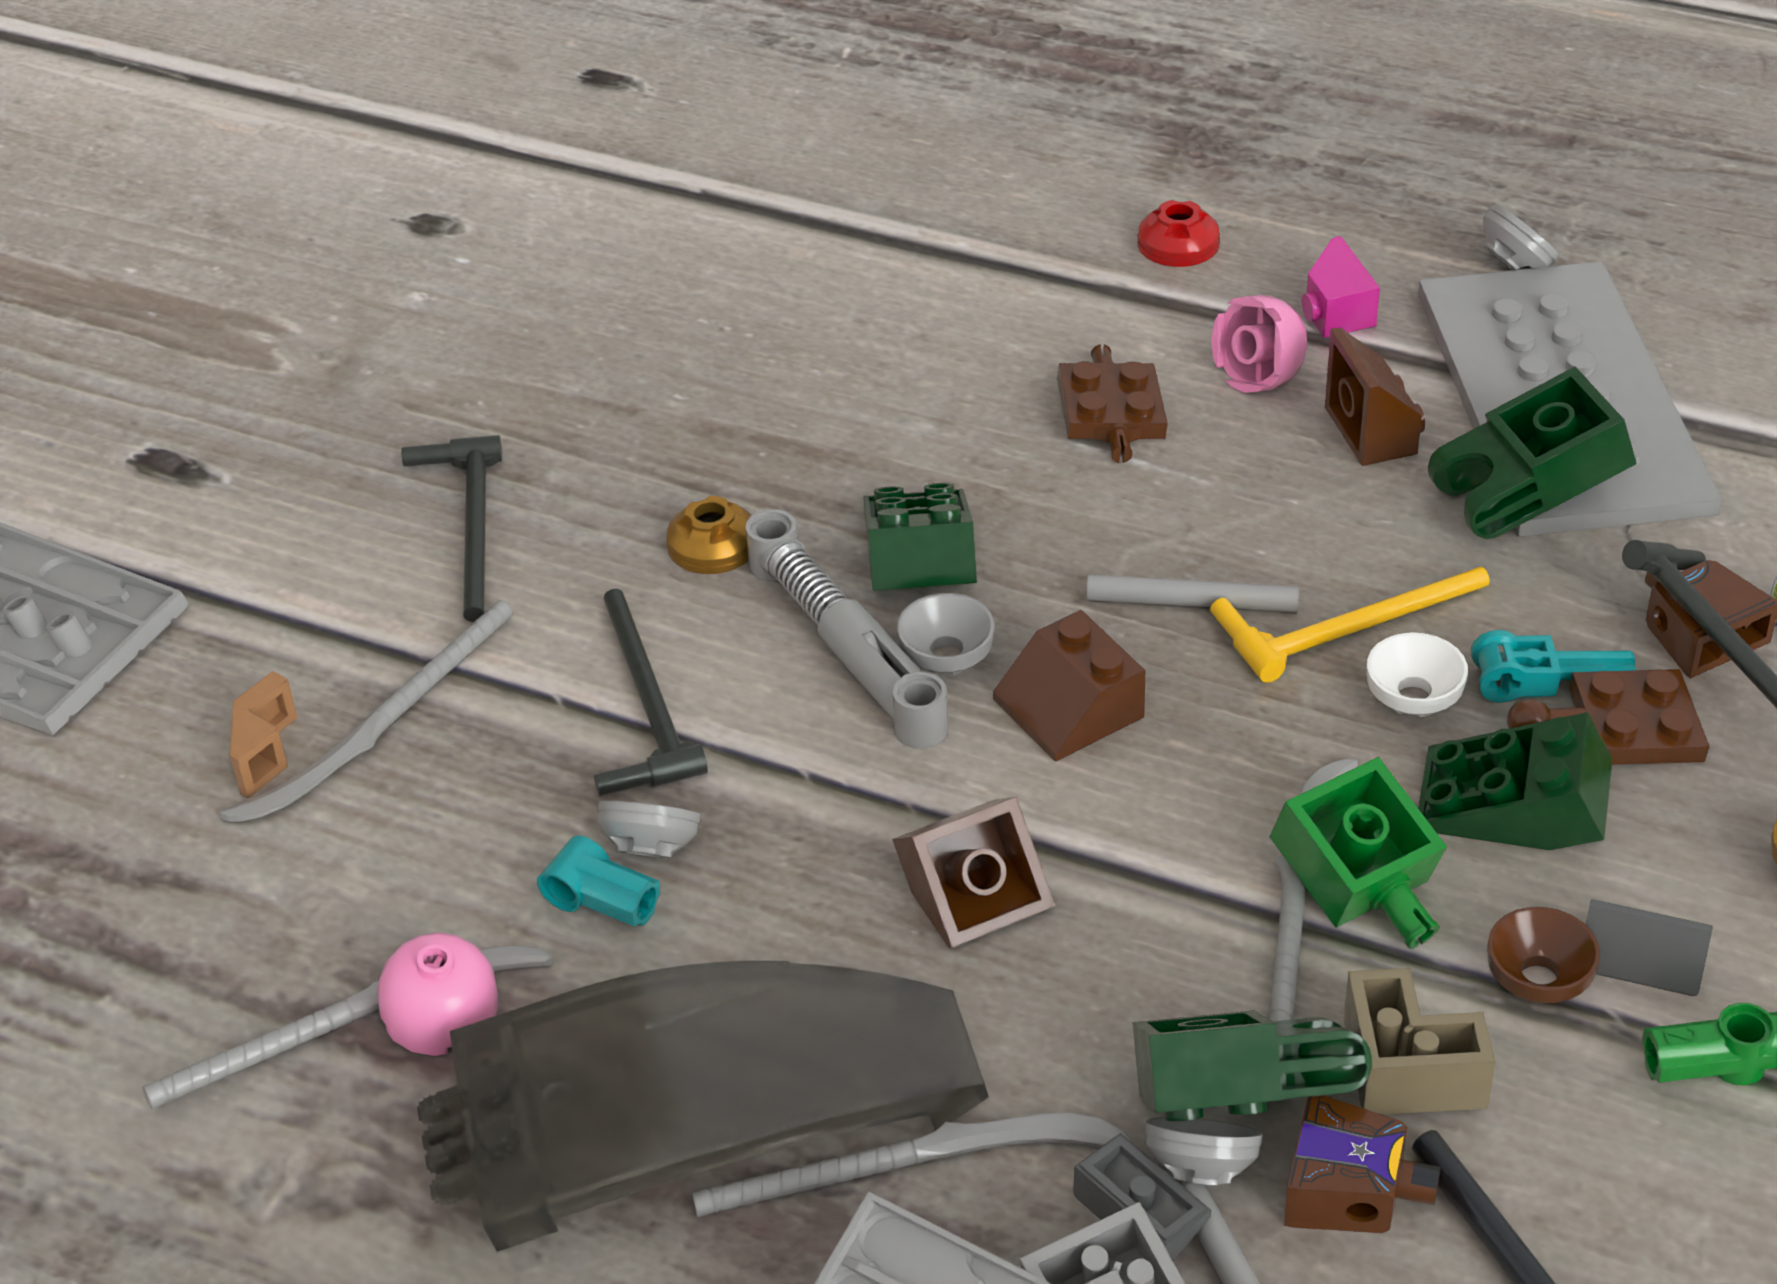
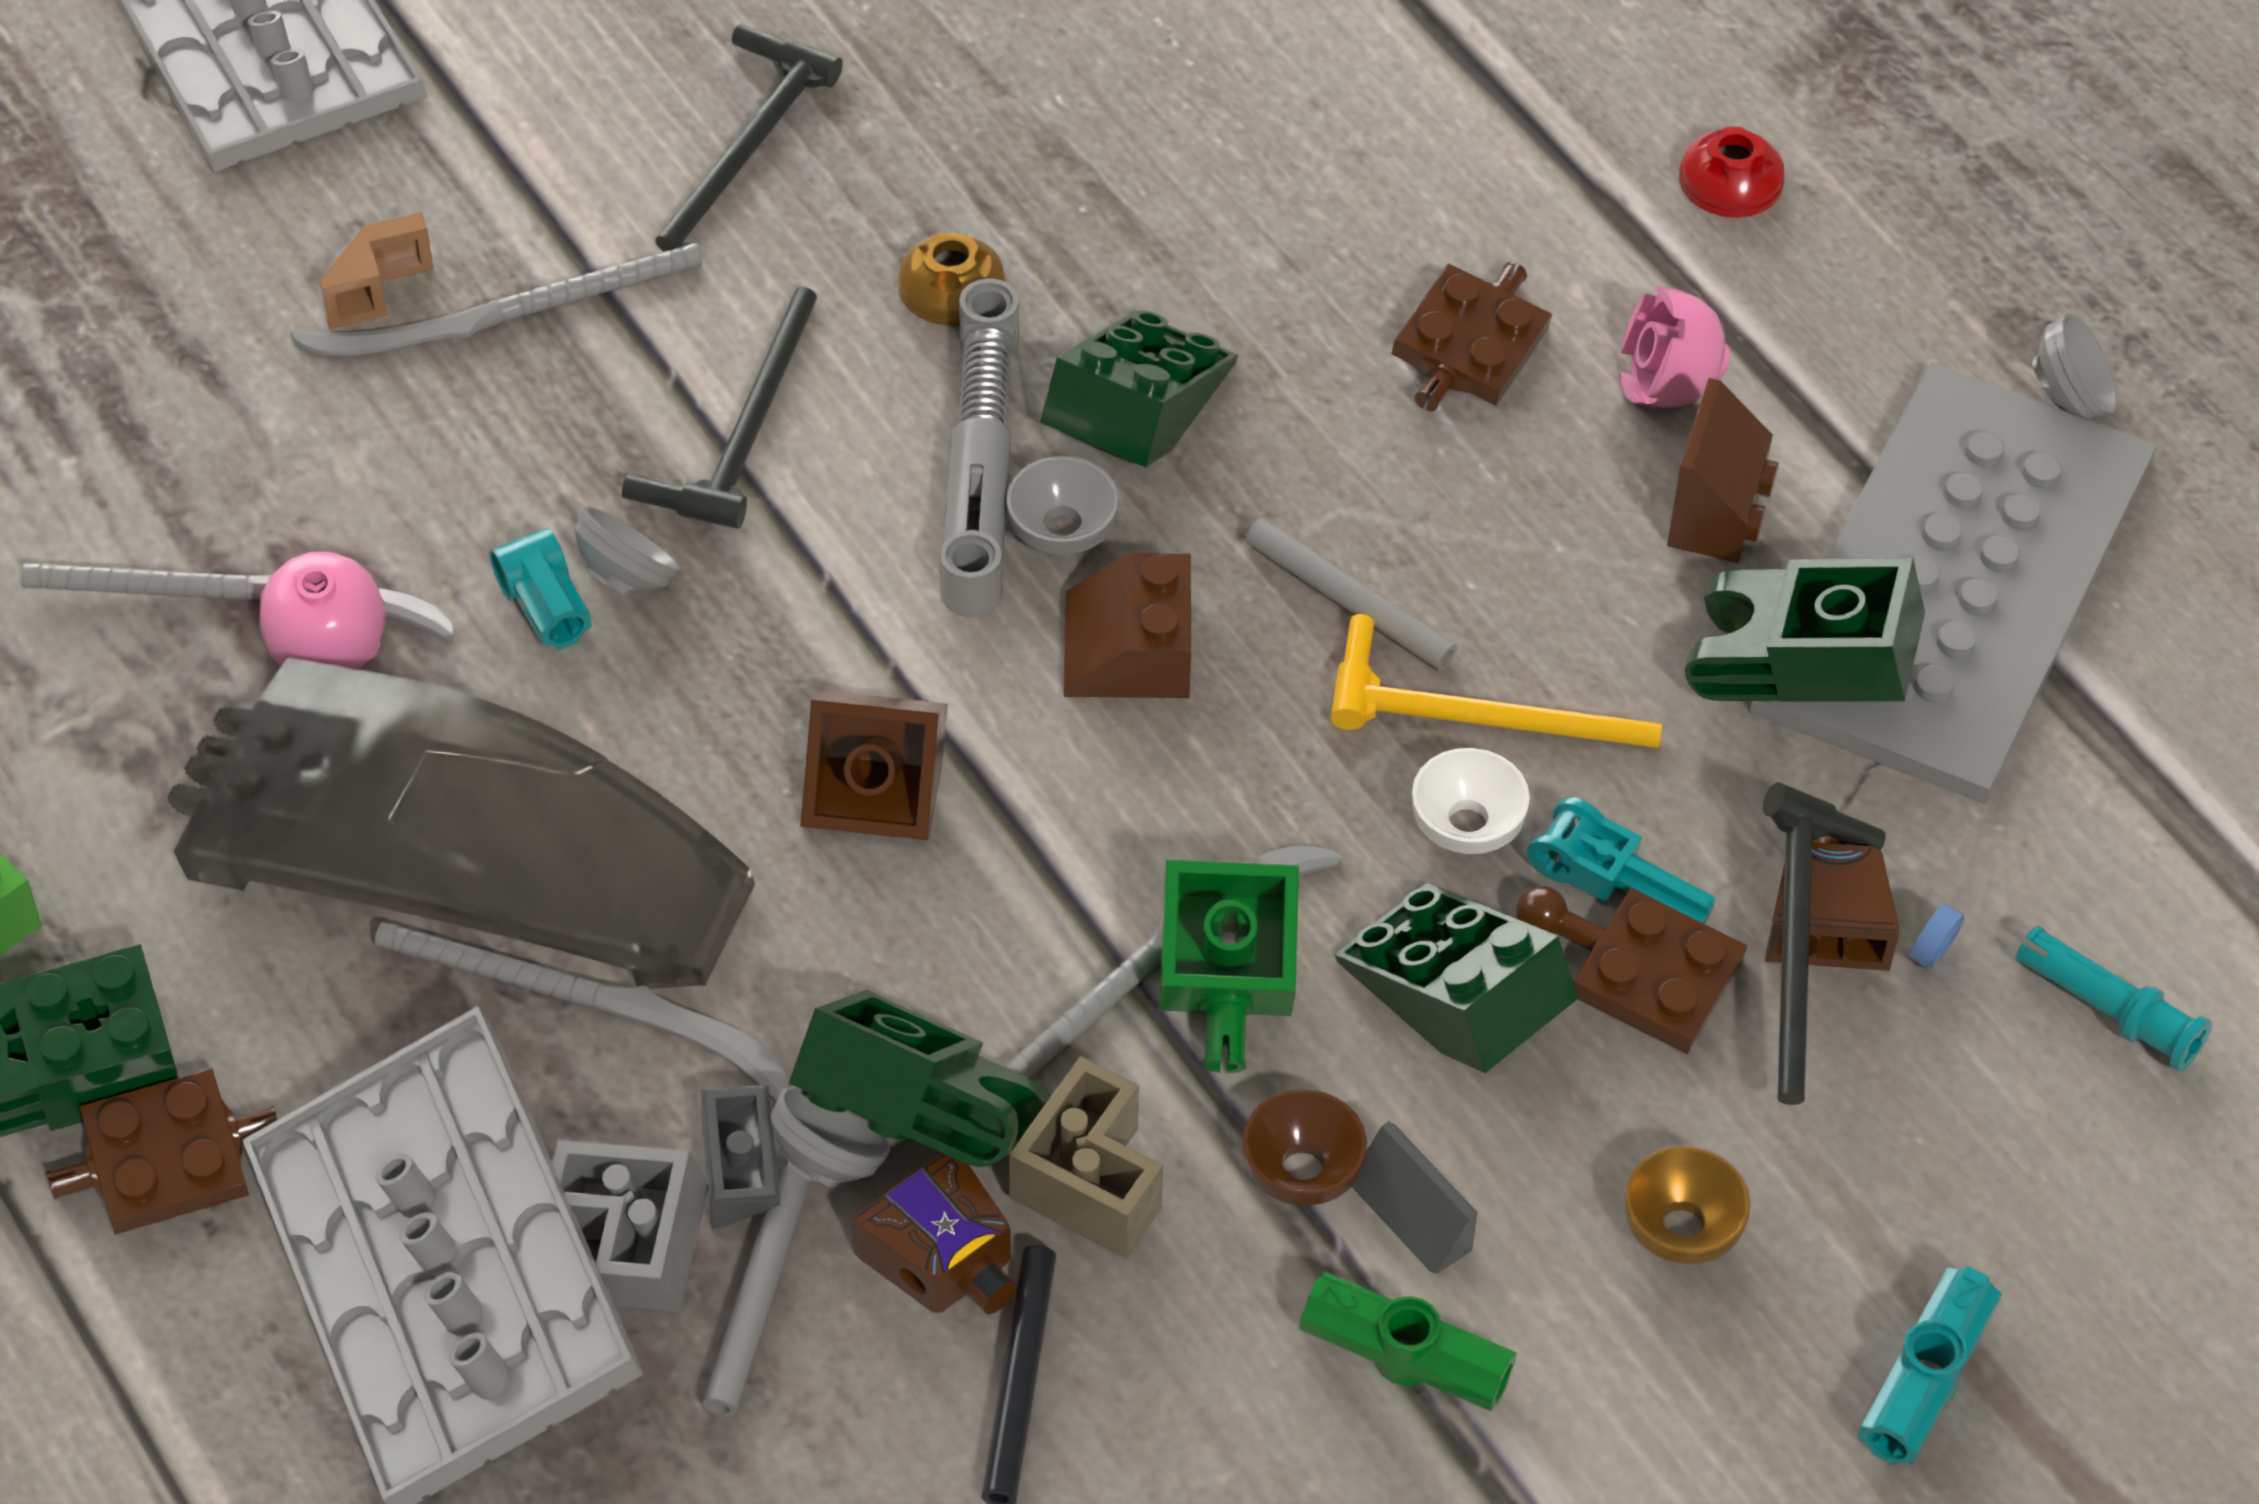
camera: 30 degrees right, 10 degrees up
dark pink slope [1302,236,1380,338] -> none

